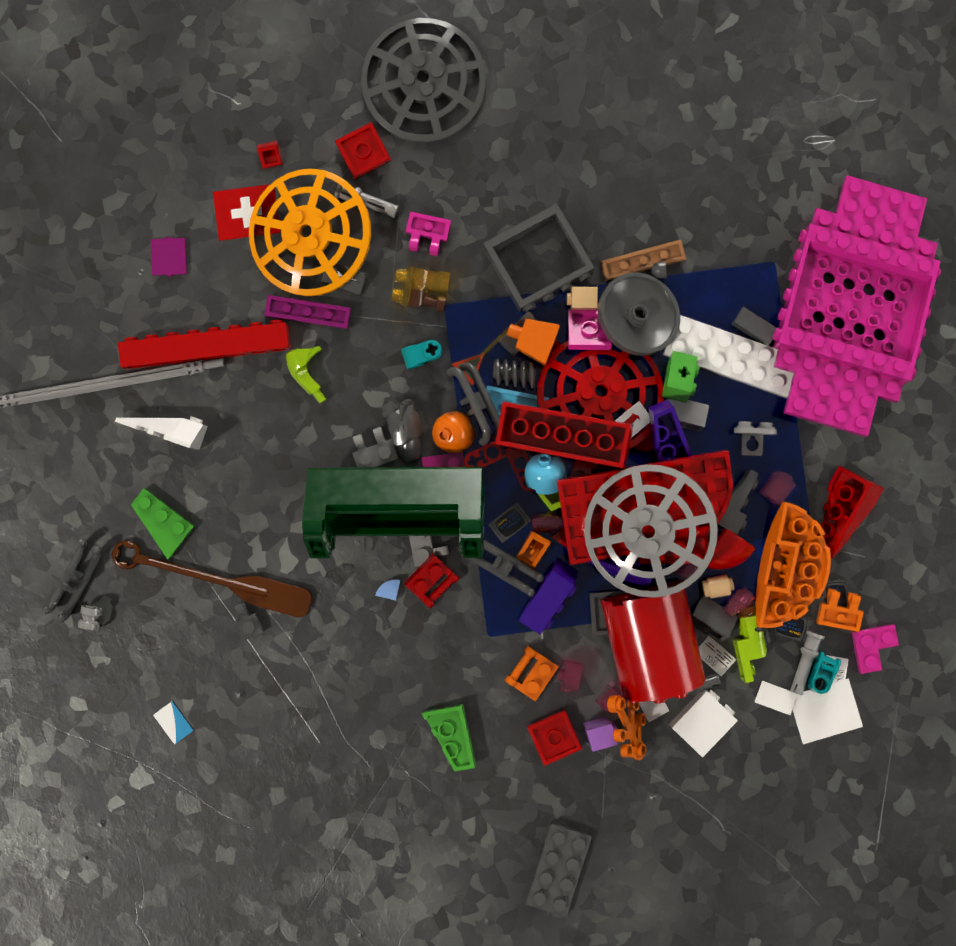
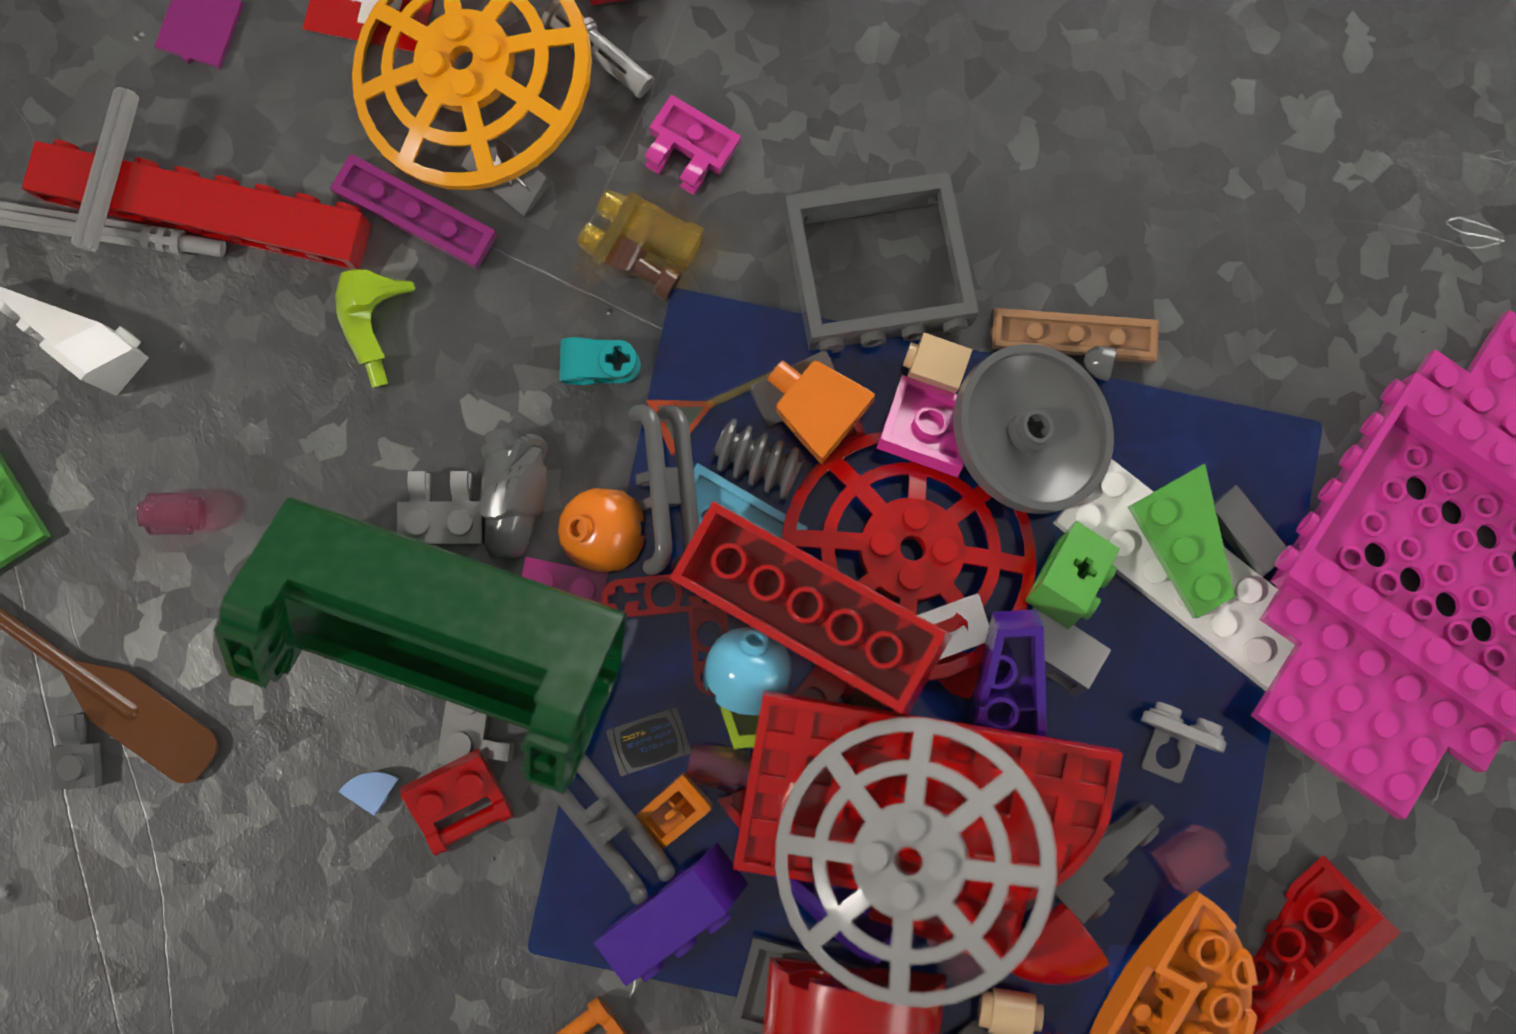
camera: 10 degrees right, 5 degrees down
none -> light grey axle [71,87,139,252]
none -> clear pink brick [137,492,206,535]
none -> bright green wing [1127,463,1235,619]

